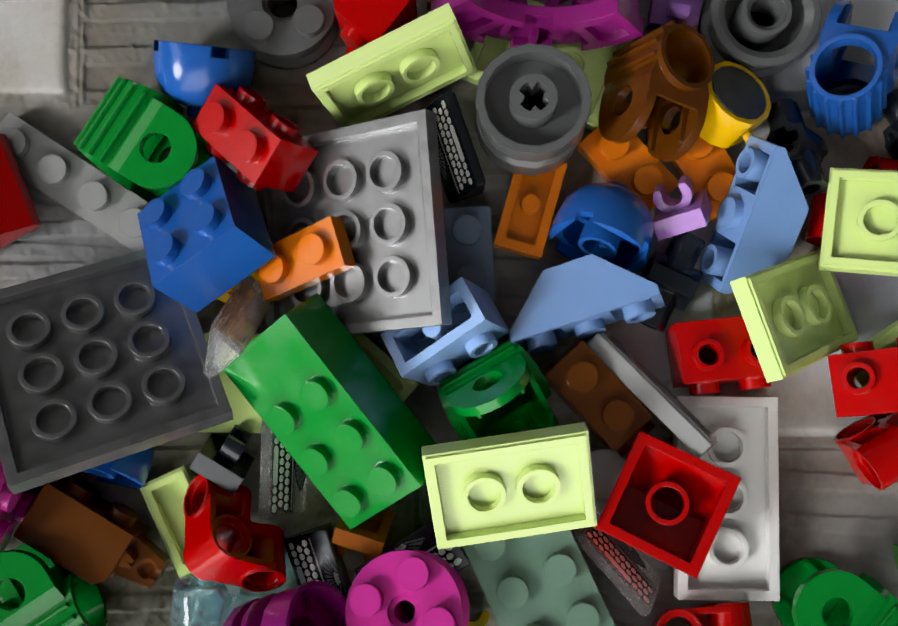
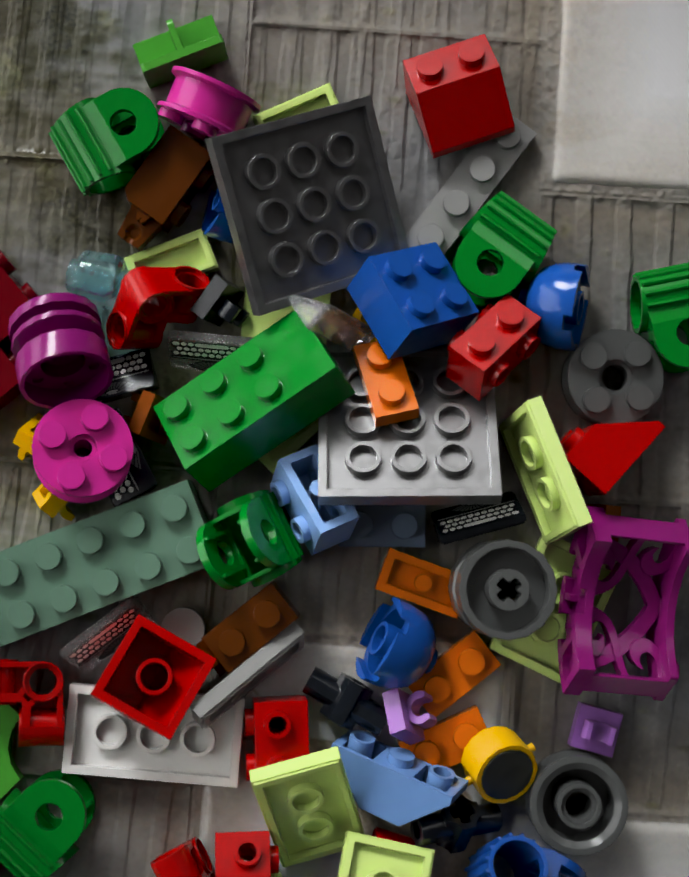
camera: 90 degrees right, 0 degrees up
yellowish green tile [421,422,597,550] -> none
medium blue slope [509,254,665,354] -> none
reddish brown piece [598,20,715,162] -> none

